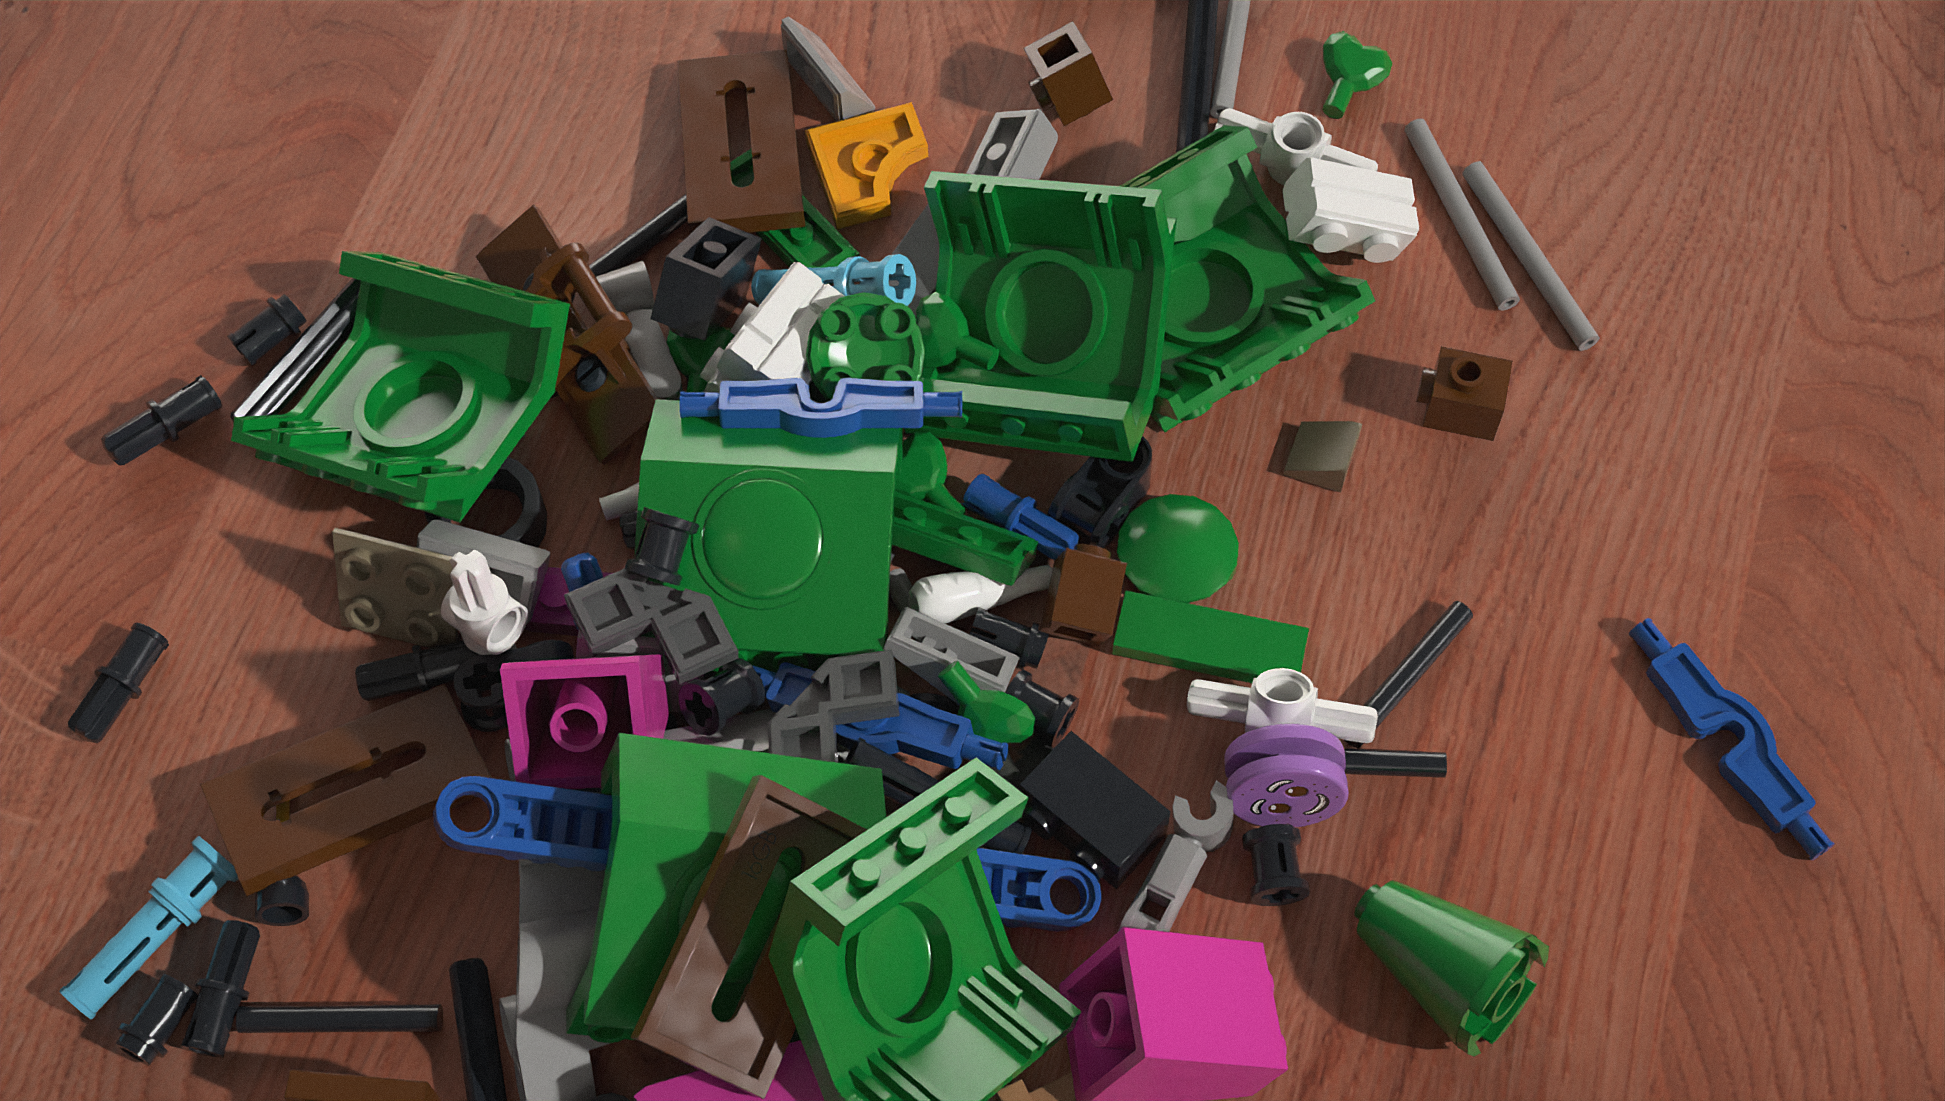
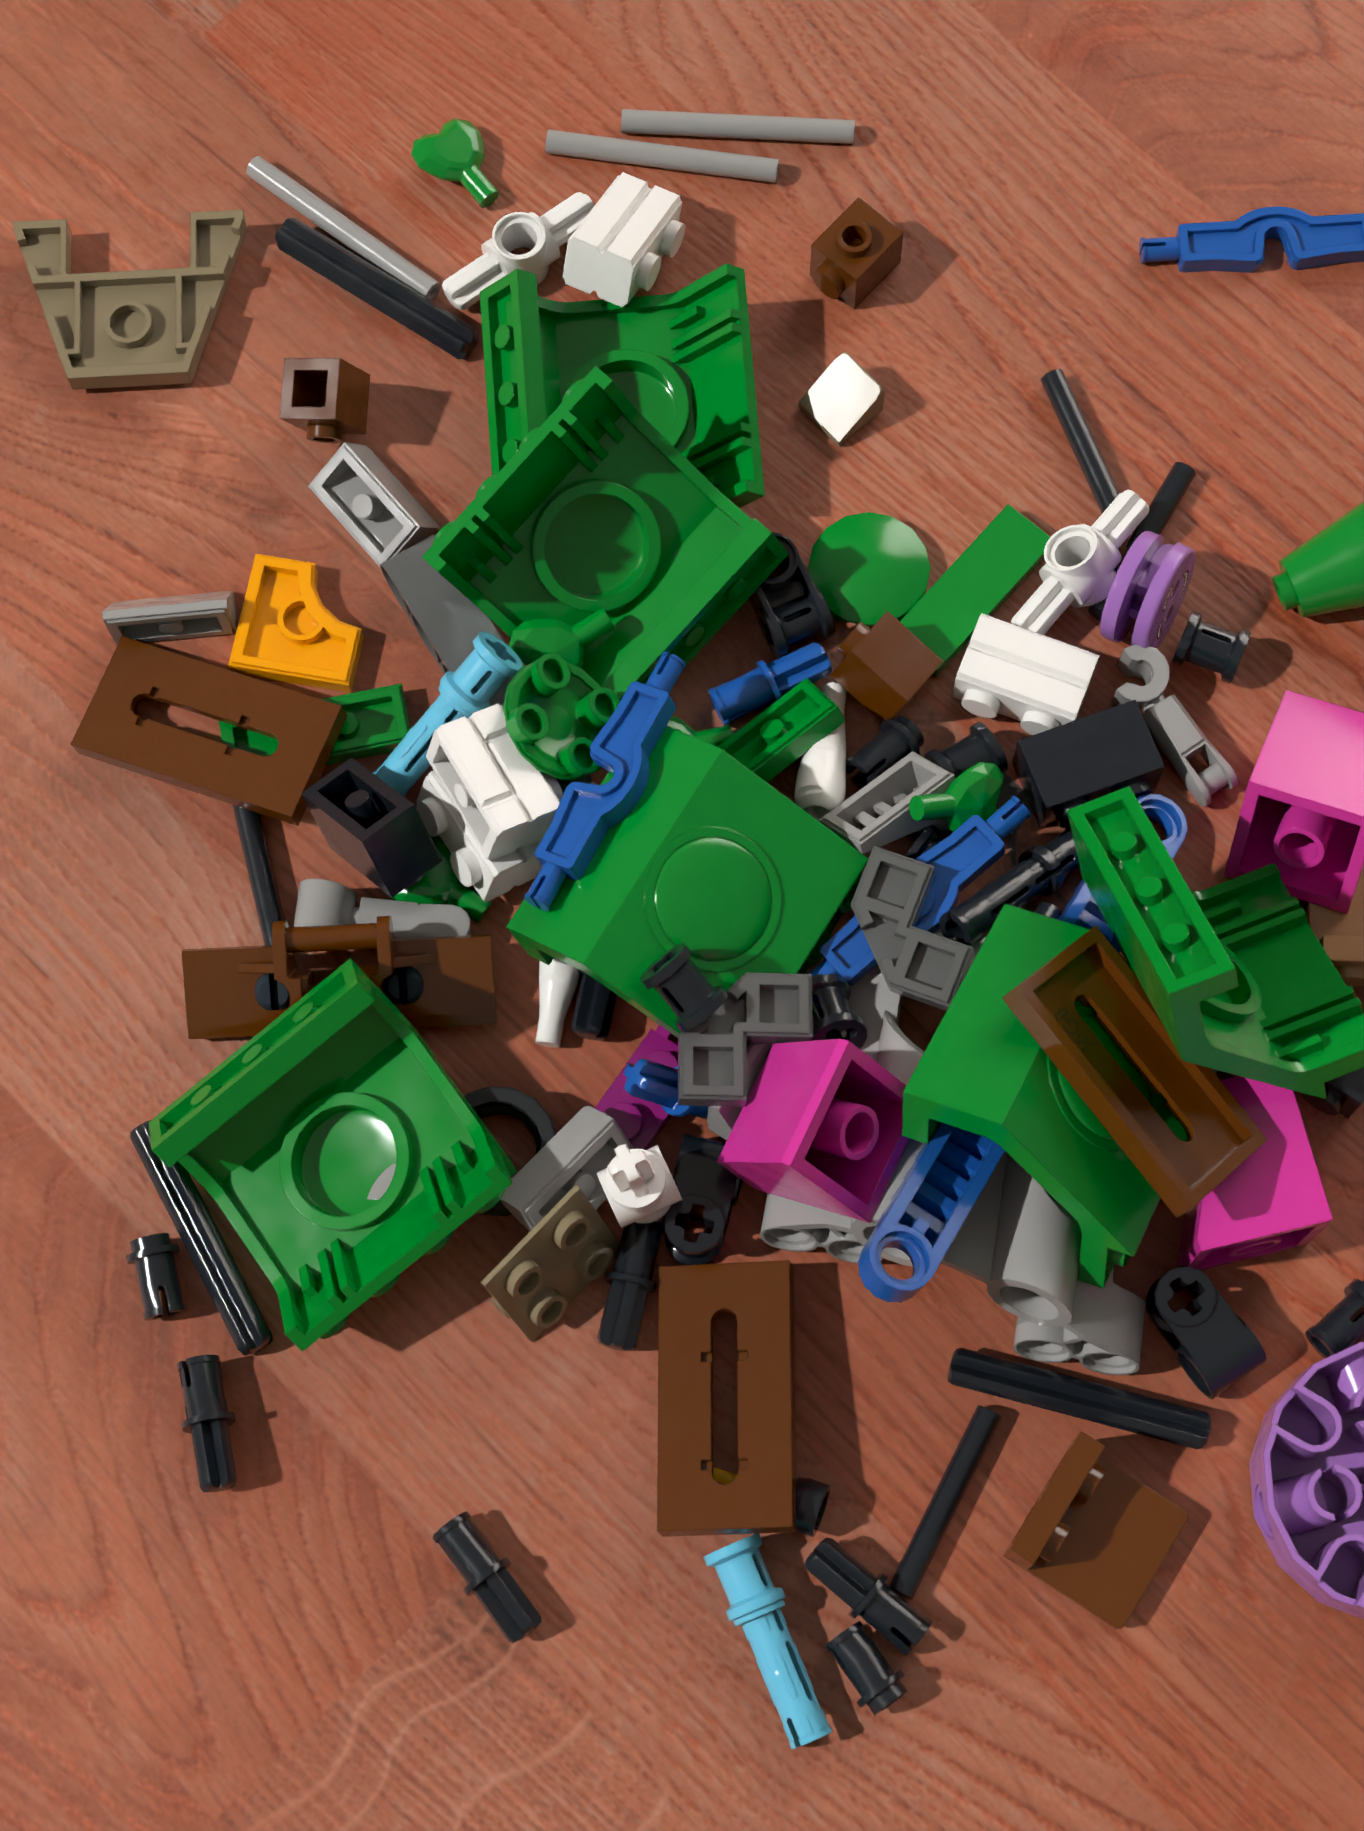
camera: 60 degrees left, 10 degrees up
none -> white brick [952,613,1100,735]

